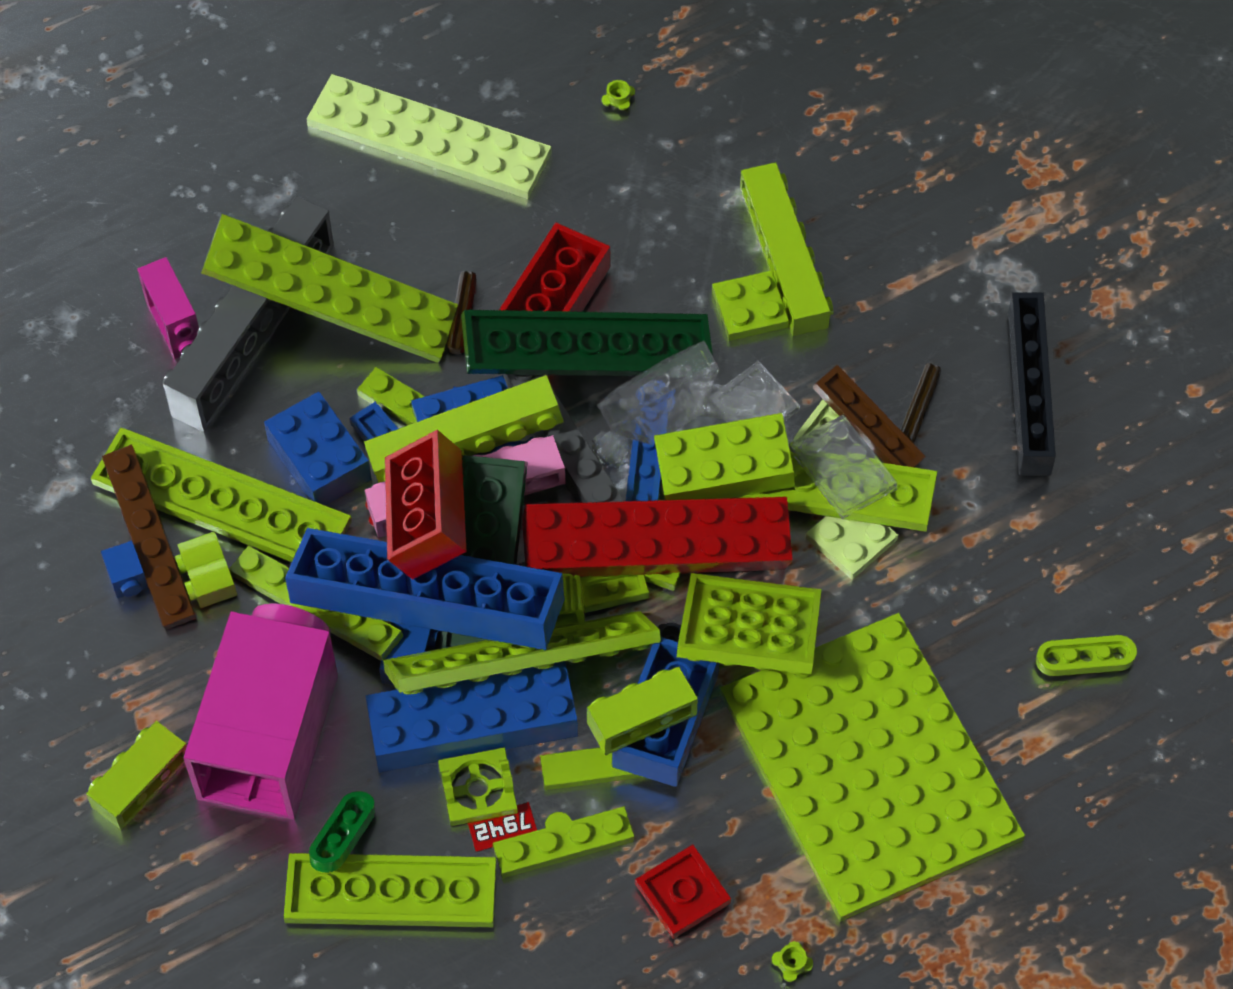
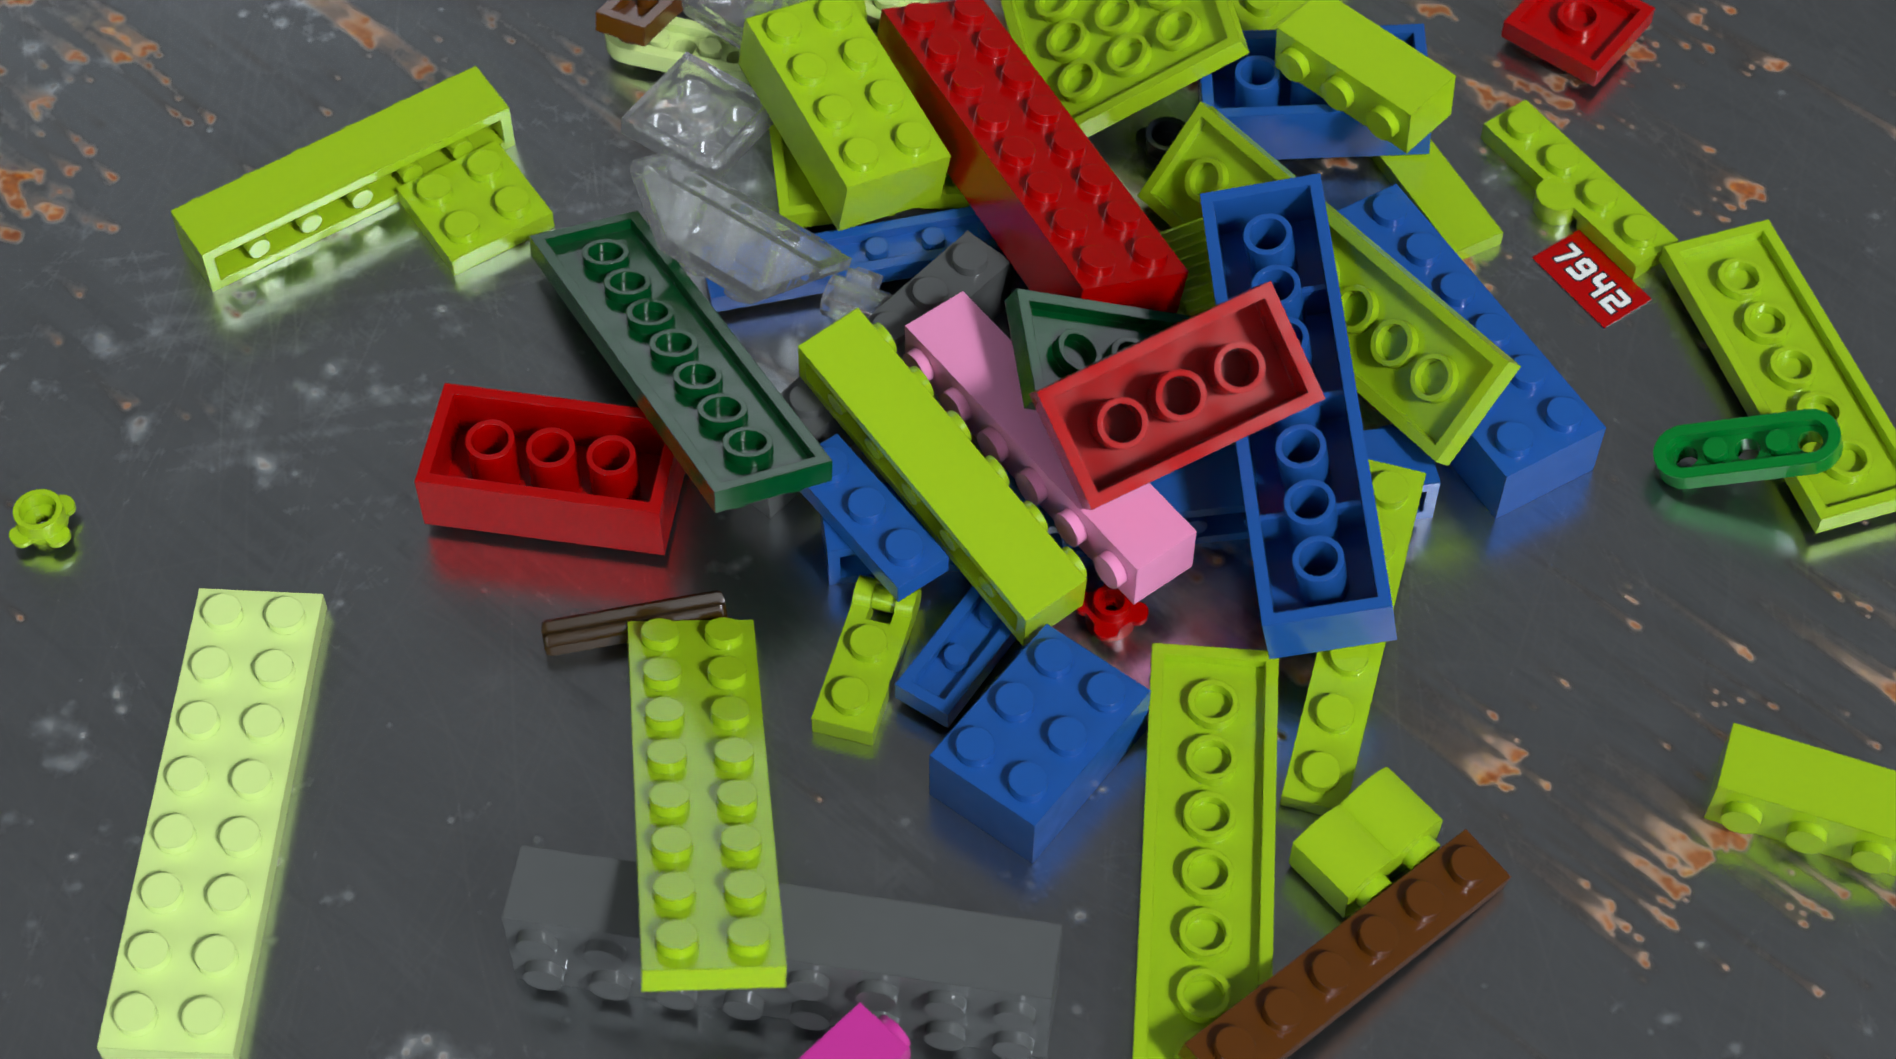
camera: 110 degrees left, 5 degrees down
blue brick [101,540,148,599] -> none
dark pink container [183,603,338,820] -> none
lime piece [438,747,518,826] -> none

